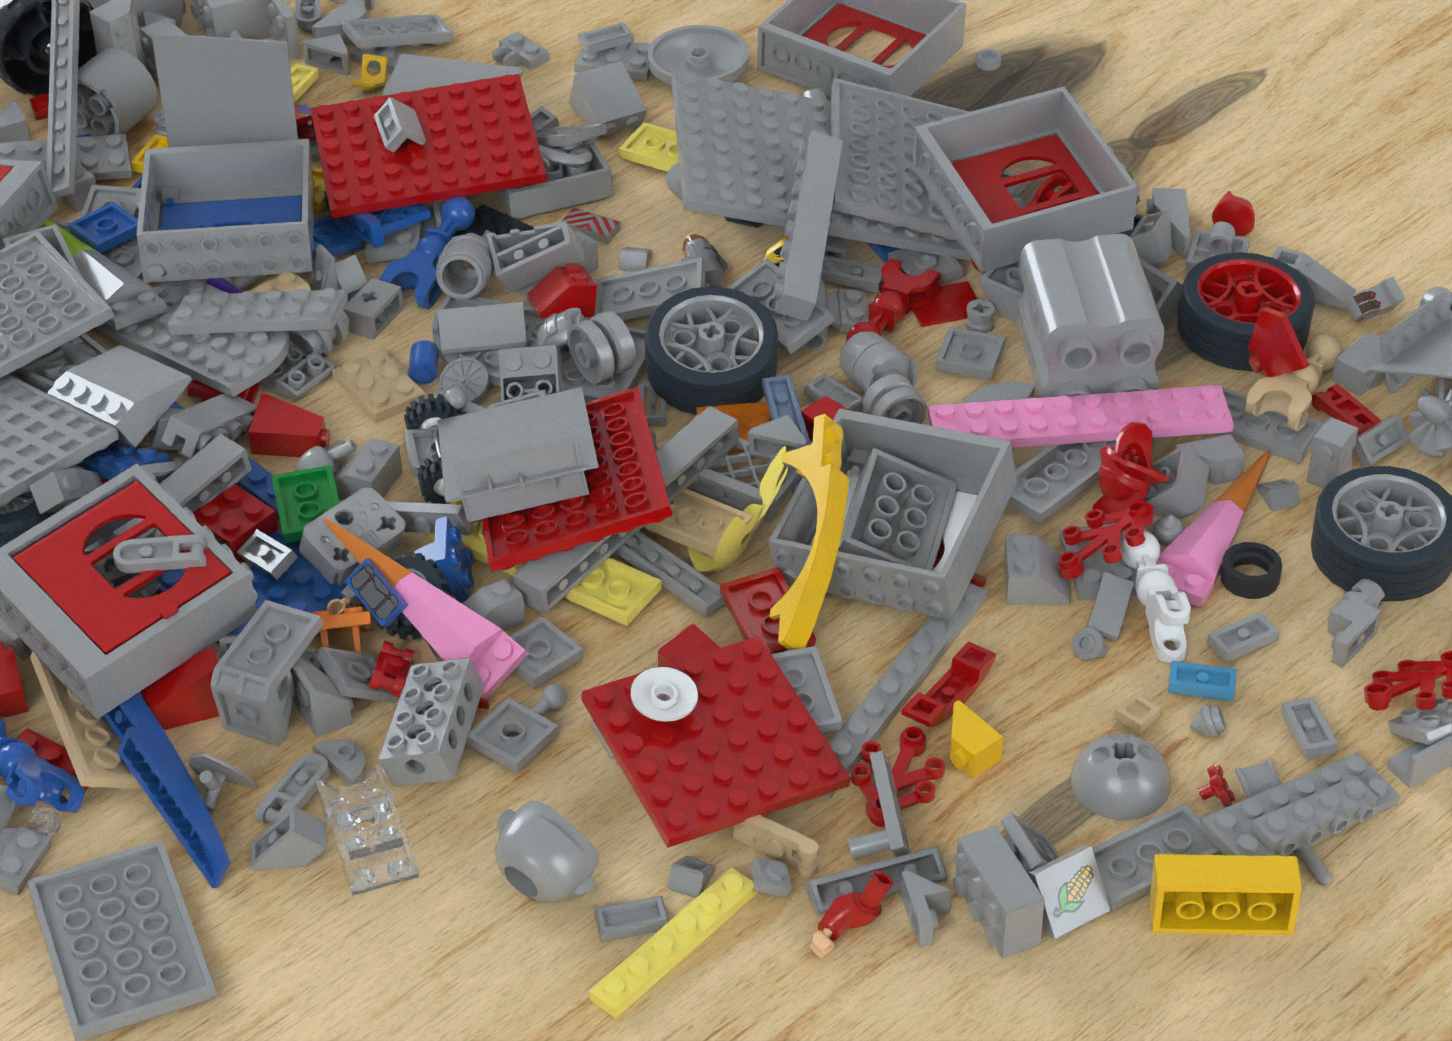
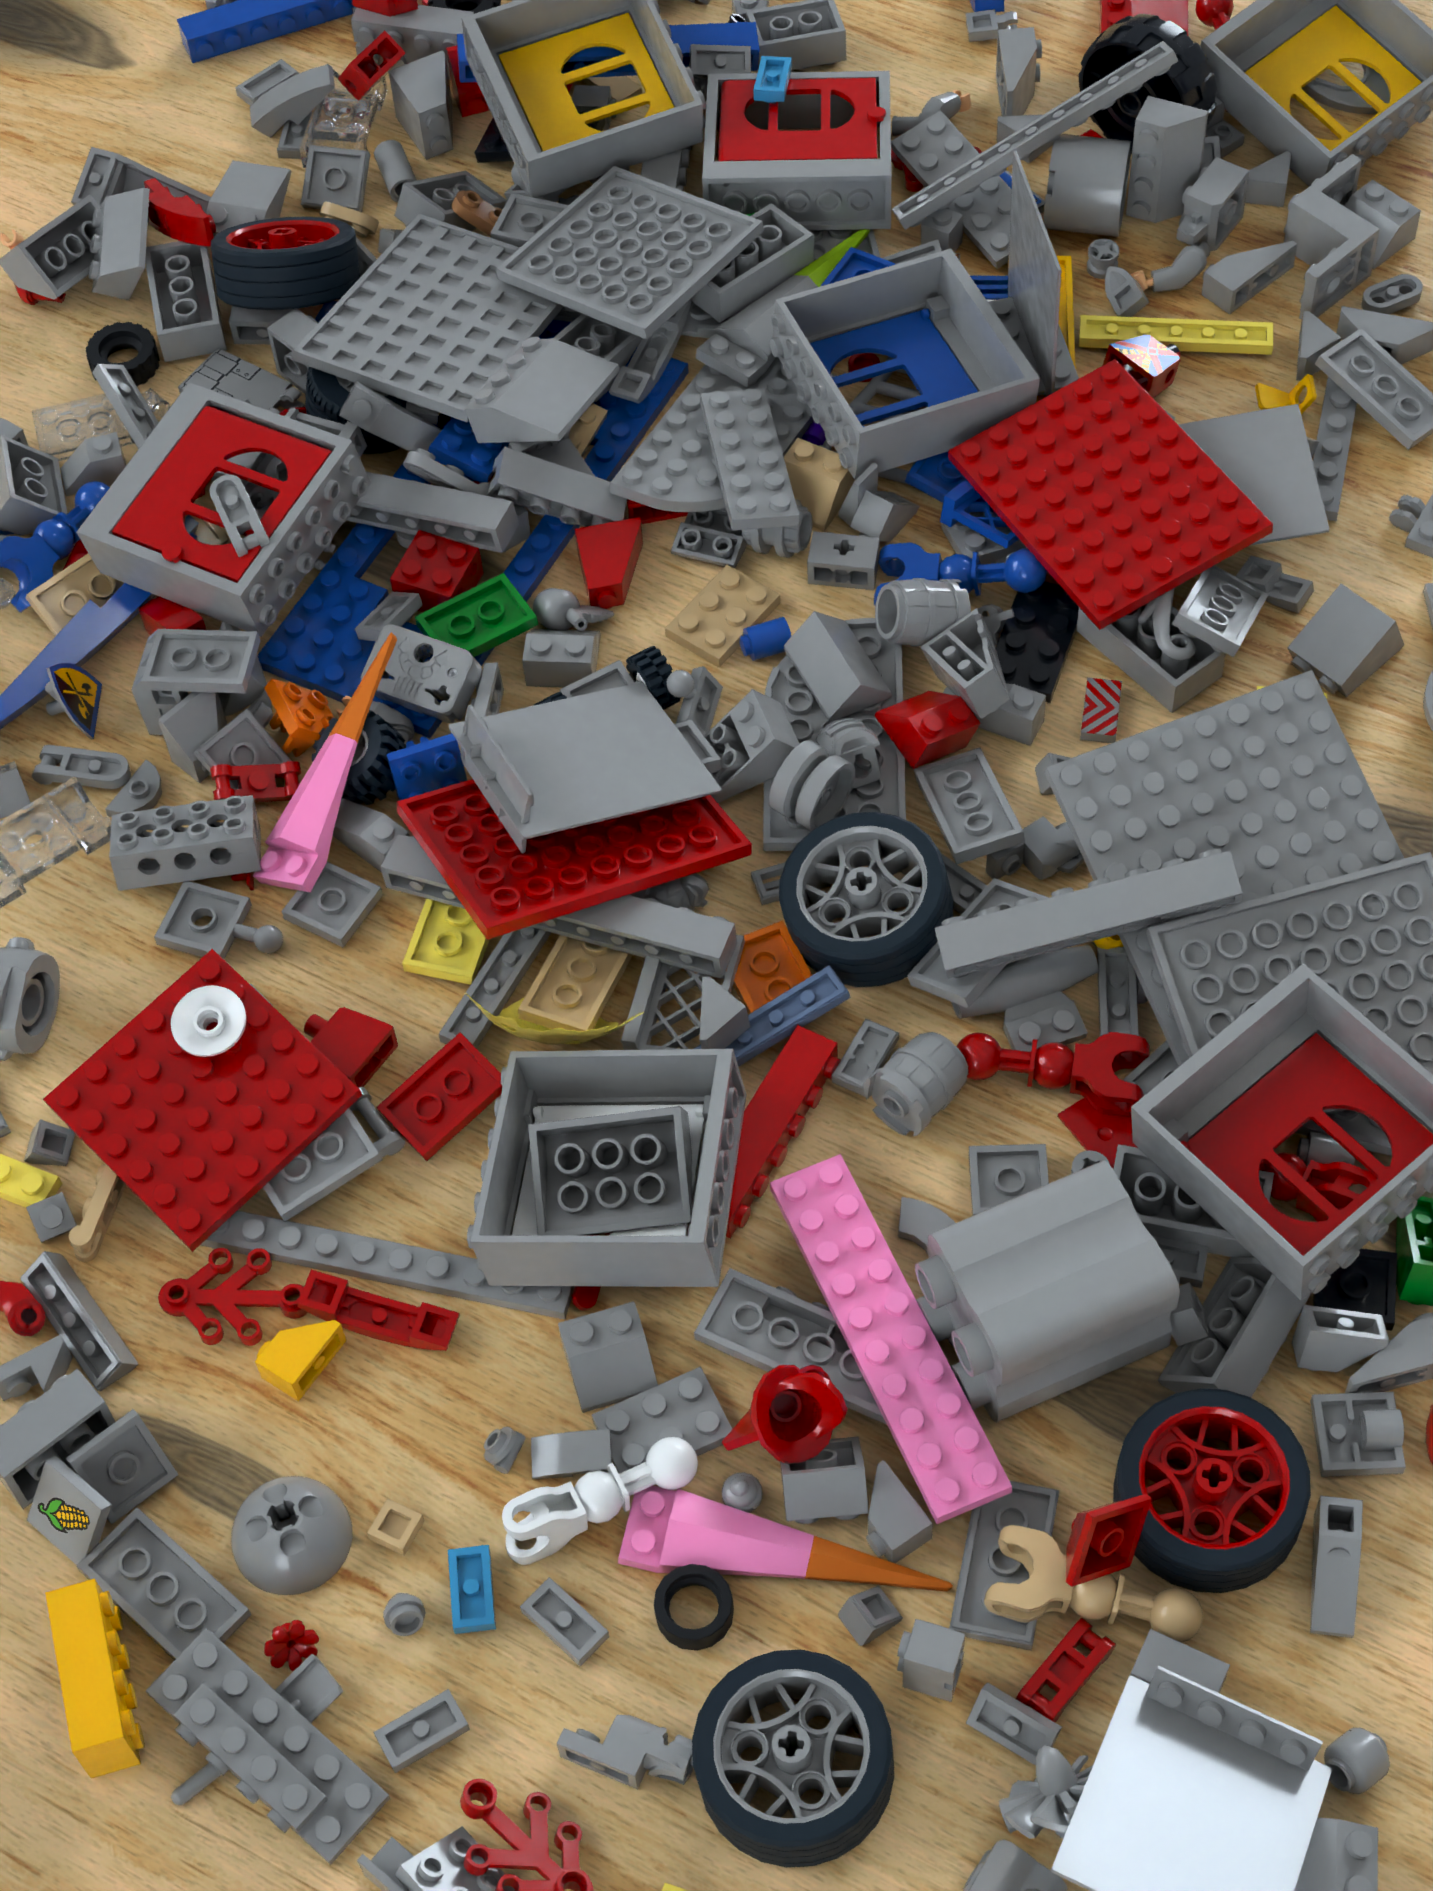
camera: 75 degrees right, 15 degrees up
tile [345,559,408,627] -> none
light grey panel [374,97,426,153] -> none
light grey wheel [438,357,490,403] -> none
yellow slope [770,414,849,651] -> none
light grey piece [848,751,910,859] -> none
light grey wheel [863,374,927,424] -> none
red plant [1057,501,1154,580] -> none
light grey leg [1344,277,1405,322] -> none

